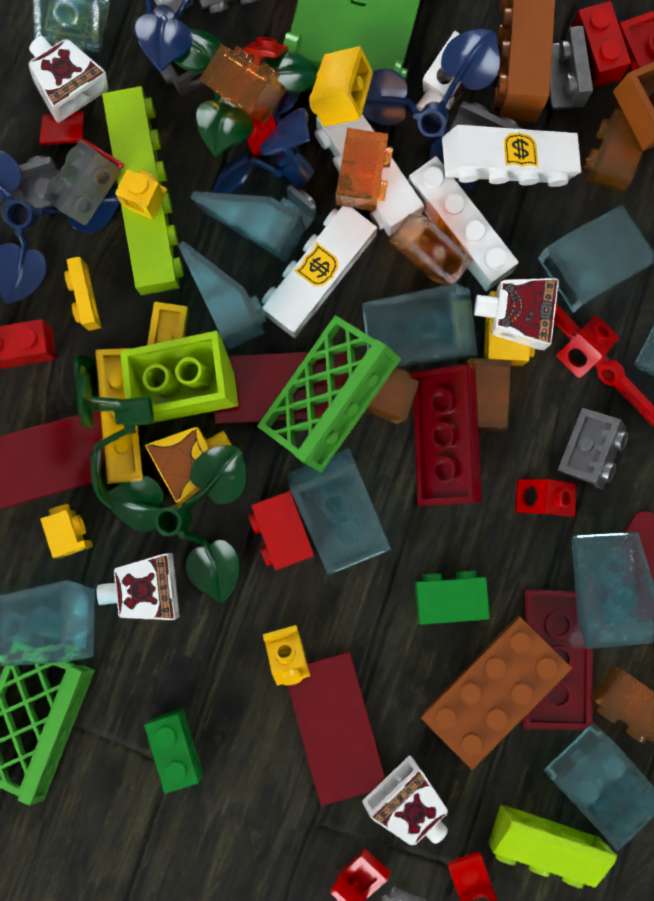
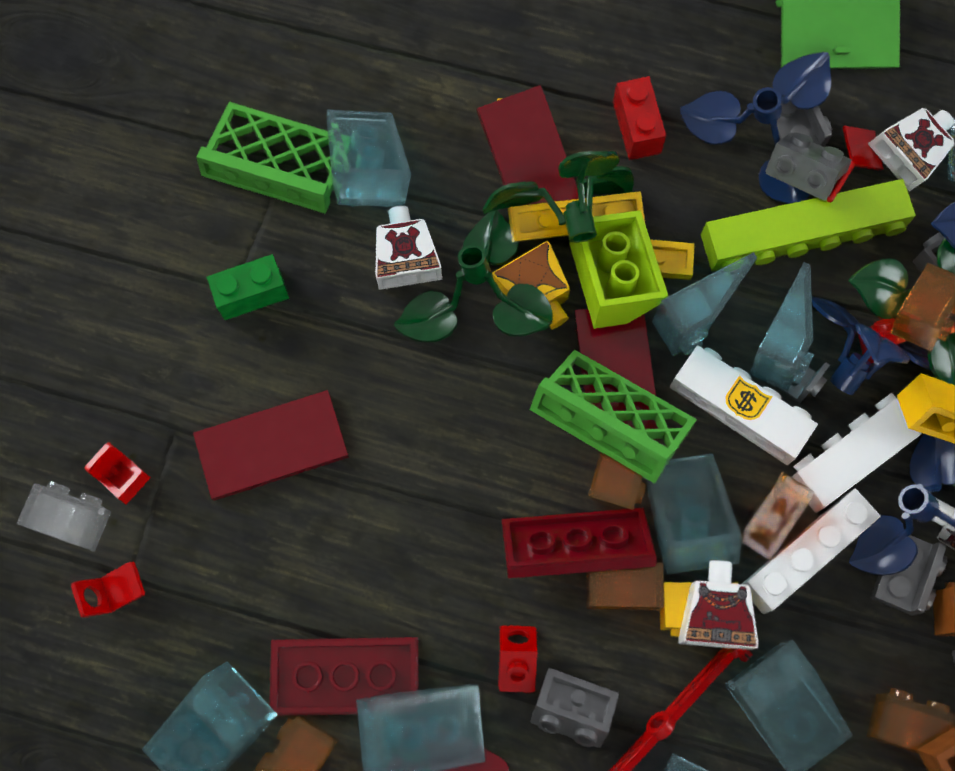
camera: 85 degrees right, 10 degrees down
yellow brick [40,504,93,558] -> none
yellow plate [64,256,102,331] -> none
yellow brick [115,169,167,220] -> none
red brick [248,491,315,570] -> none
yellow brick [263,625,310,686] -> none
clear light blue slope [287,448,391,575] -> none
clear orange brick [336,128,393,212] -> none
white torso [362,755,448,845] -> none
green brick [414,570,490,625] -> none
dark orange brick [421,615,572,770] -> none
white brick [442,125,581,187] -> none
lime slope [488,804,617,888] -> none
red bracket [557,315,619,378] -> none

